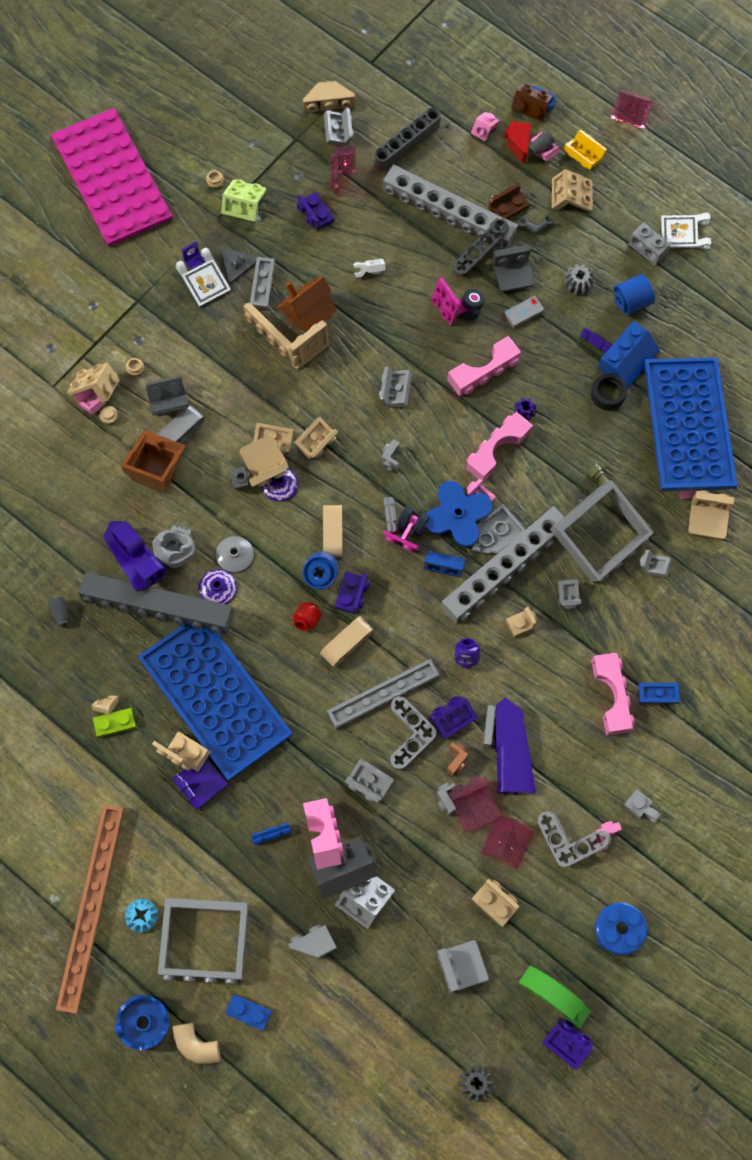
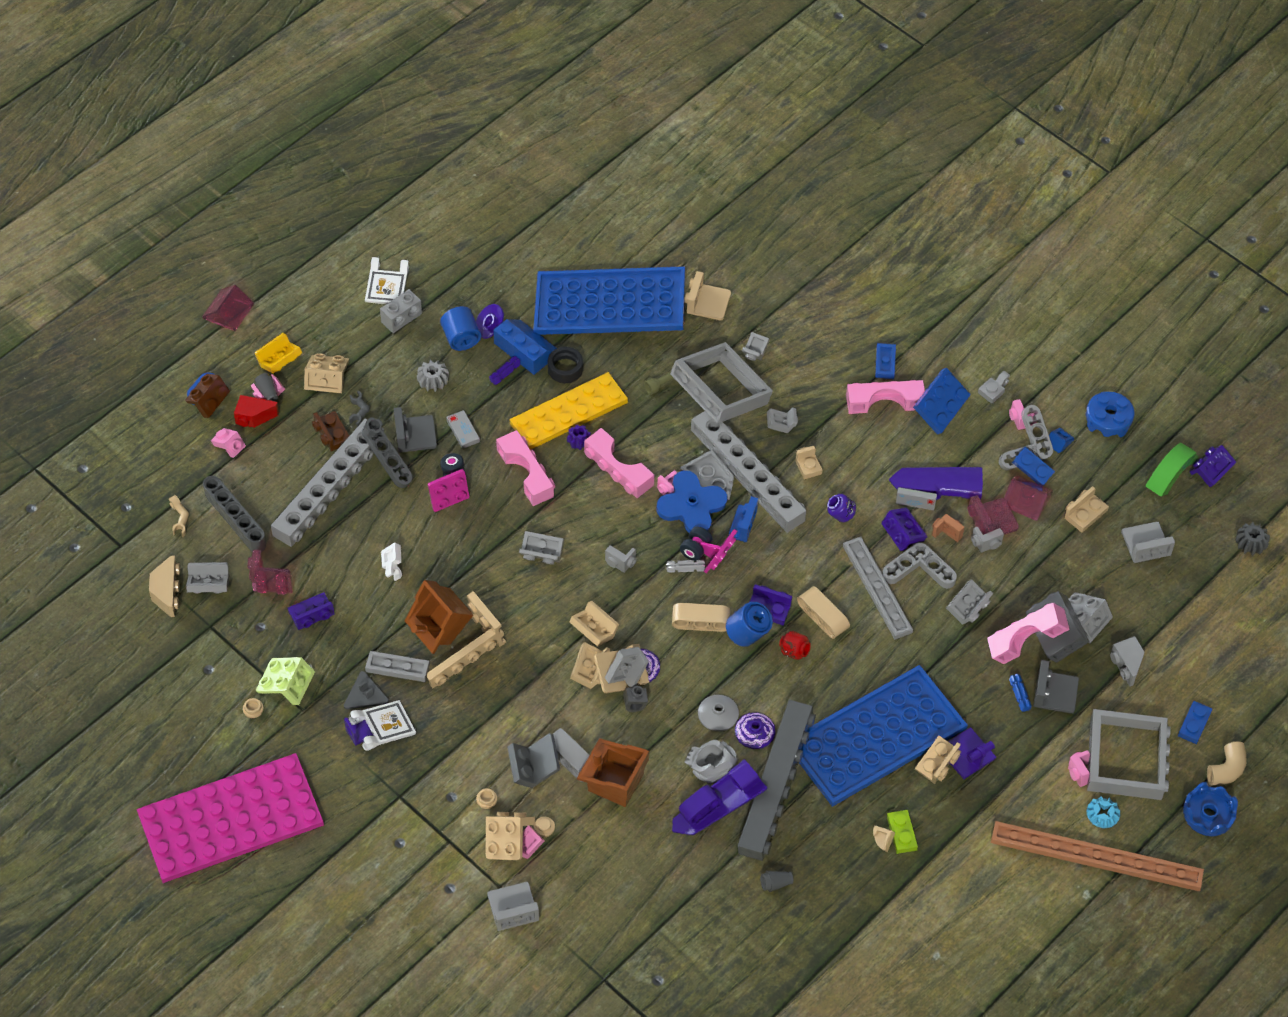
camera: 85 degrees left, 15 degrees down
none -> tan arm [169,495,189,537]
none -> dark purple dish [476,304,504,339]
none -> light grey bracket [487,882,539,931]
none -> yellow plate [510,372,628,450]
none -> light grey bracket [605,647,649,688]
none -> blue plate [913,368,970,434]
none -> blue plate [1012,447,1055,487]
none -> dark grey bracket [1033,660,1079,714]
none -> blue slope [1049,428,1074,453]
none -> bright pink bracket [1068,750,1090,787]

